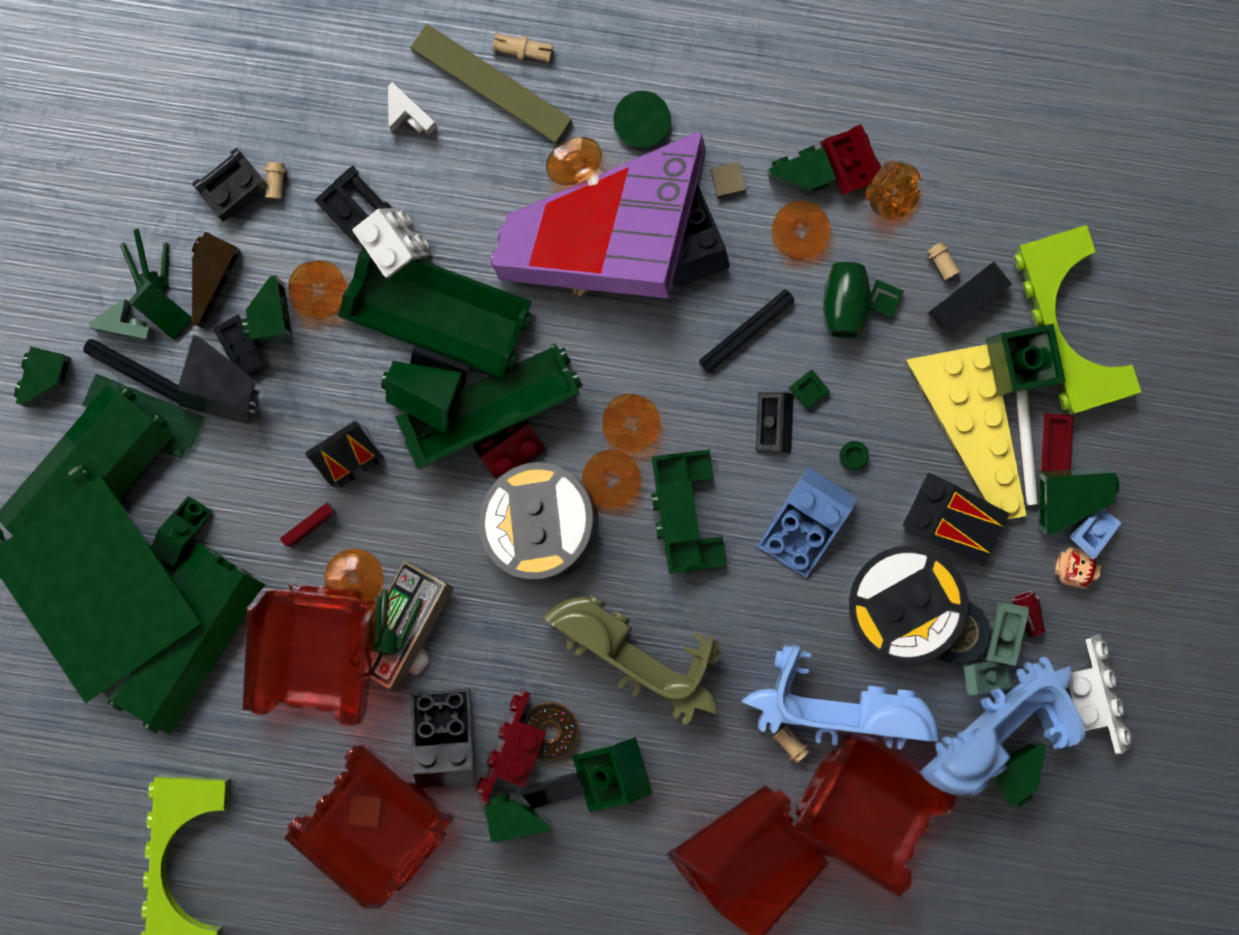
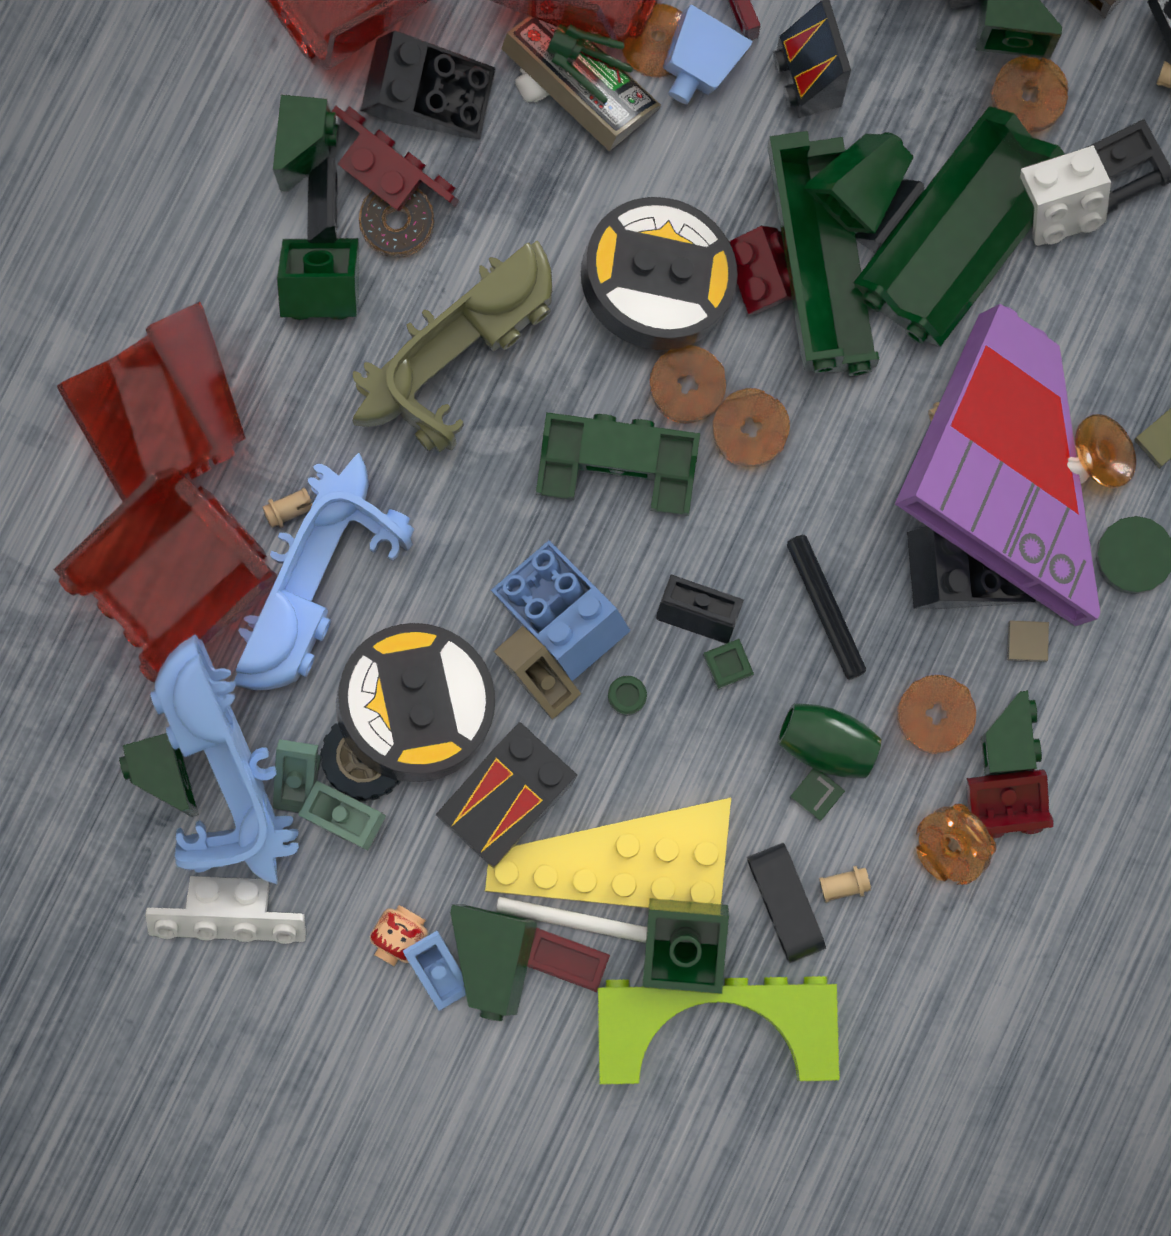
camera: 105 degrees right, 5 degrees down
dark red cone [1011,591,1046,637] -> none
none -> dark tan slope [494,626,581,719]
none -> light blue torso [663,5,753,104]

